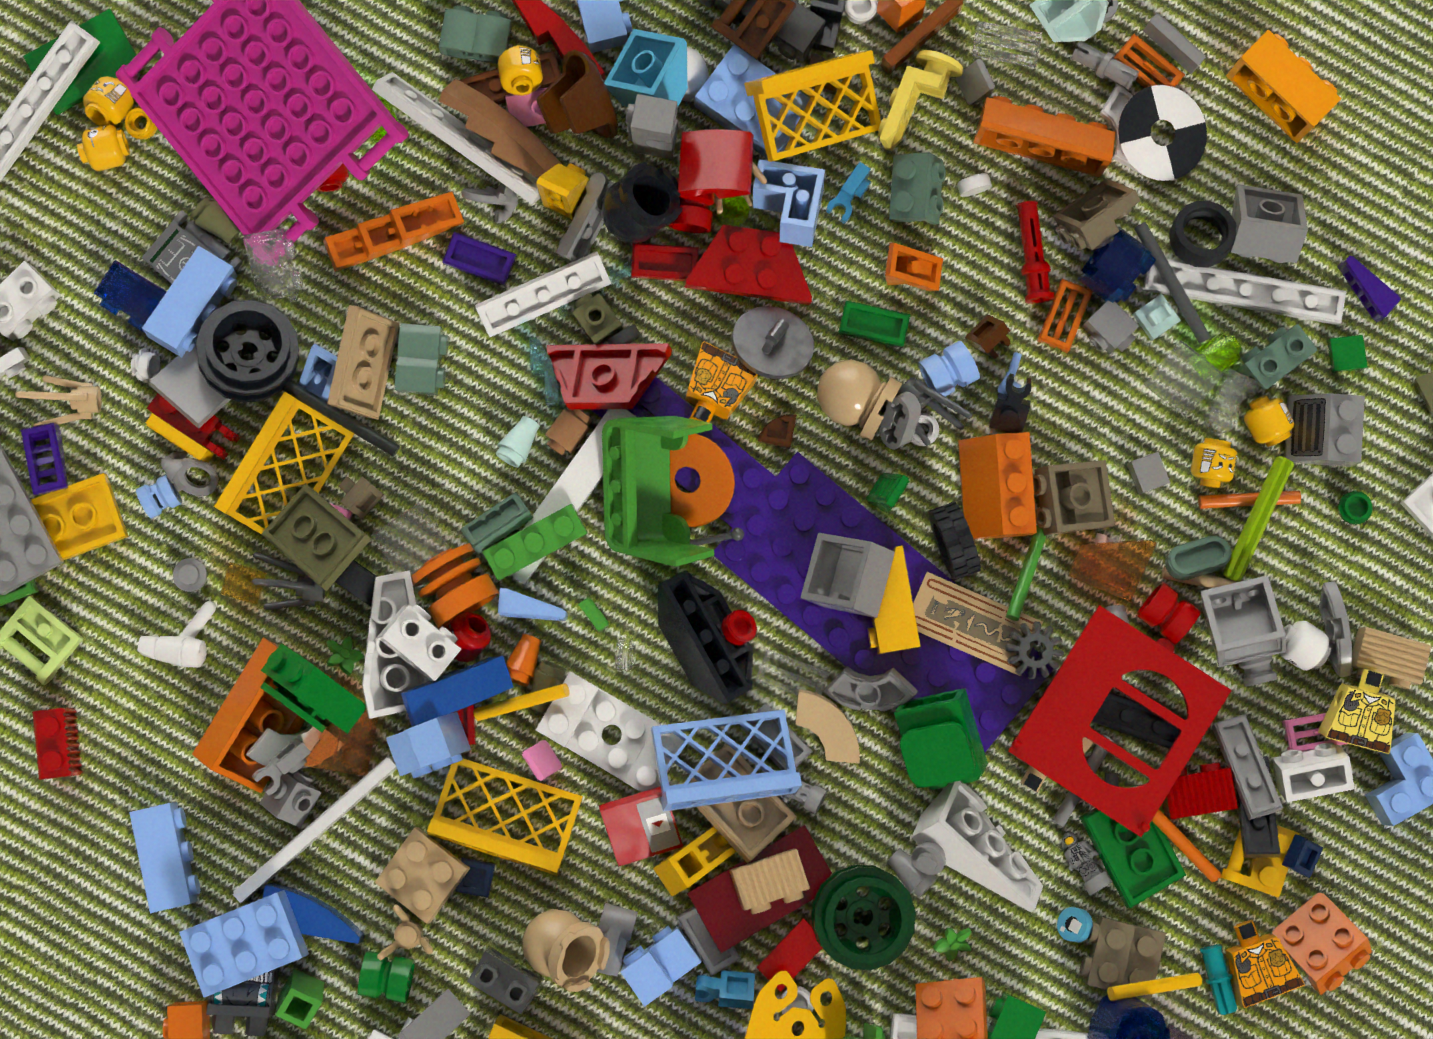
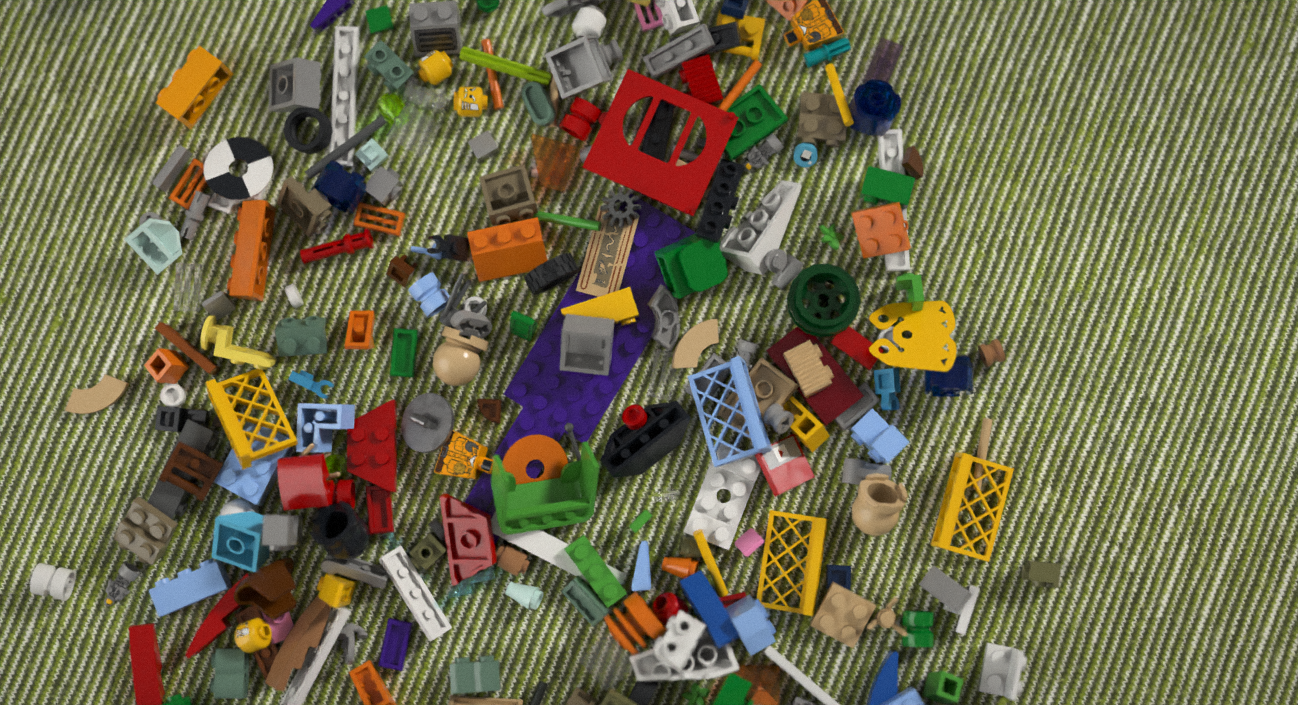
camera: 90 degrees left, 0 degrees up
dark grey hips [467,946,544,1014] -> none
none -> black bracket [696,159,744,243]
none -> light grey wheel [763,403,794,434]

